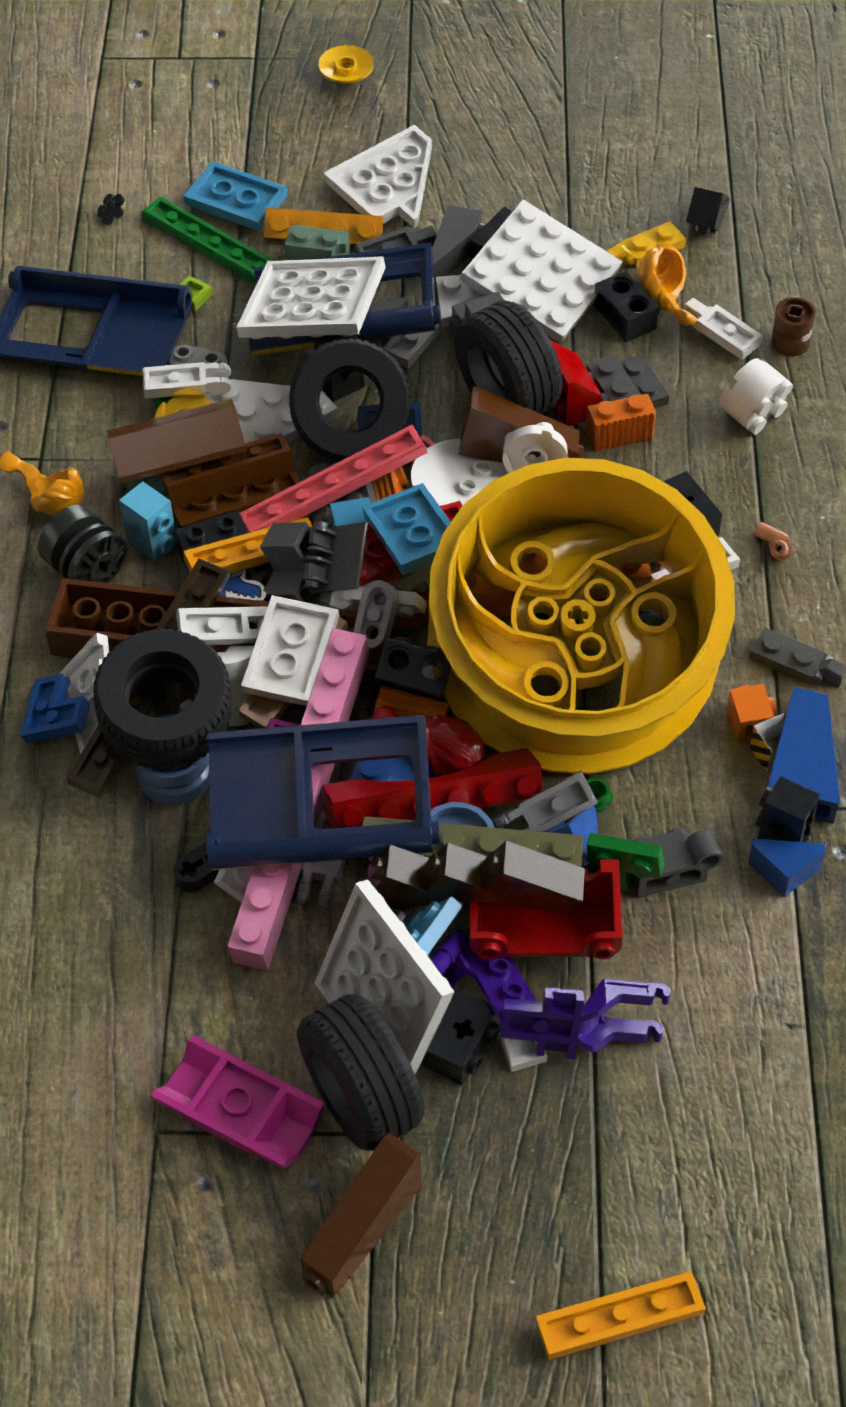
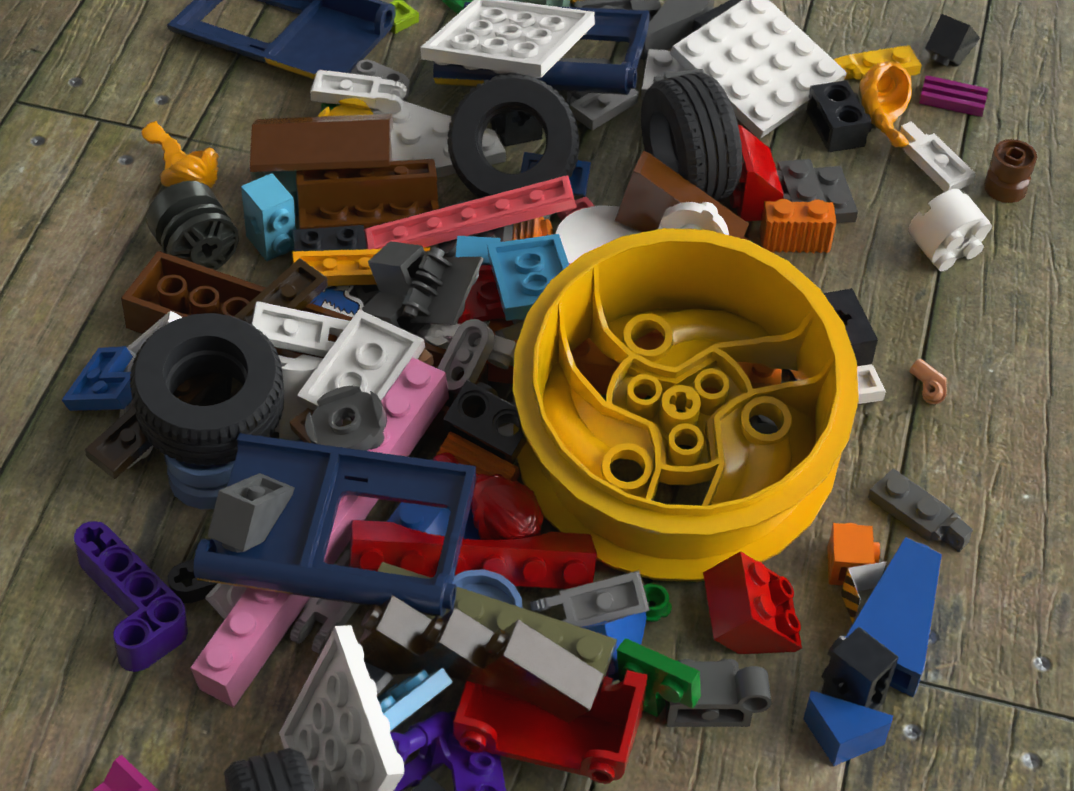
camera: 10 degrees right, 5 degrees down
none -> dark purple beam [74,521,188,672]
none -> dark grey slope [207,473,295,552]
none -> dark grey plate [305,386,387,451]
none -> red slope [703,551,802,654]
none -> magenta tile [919,75,989,117]

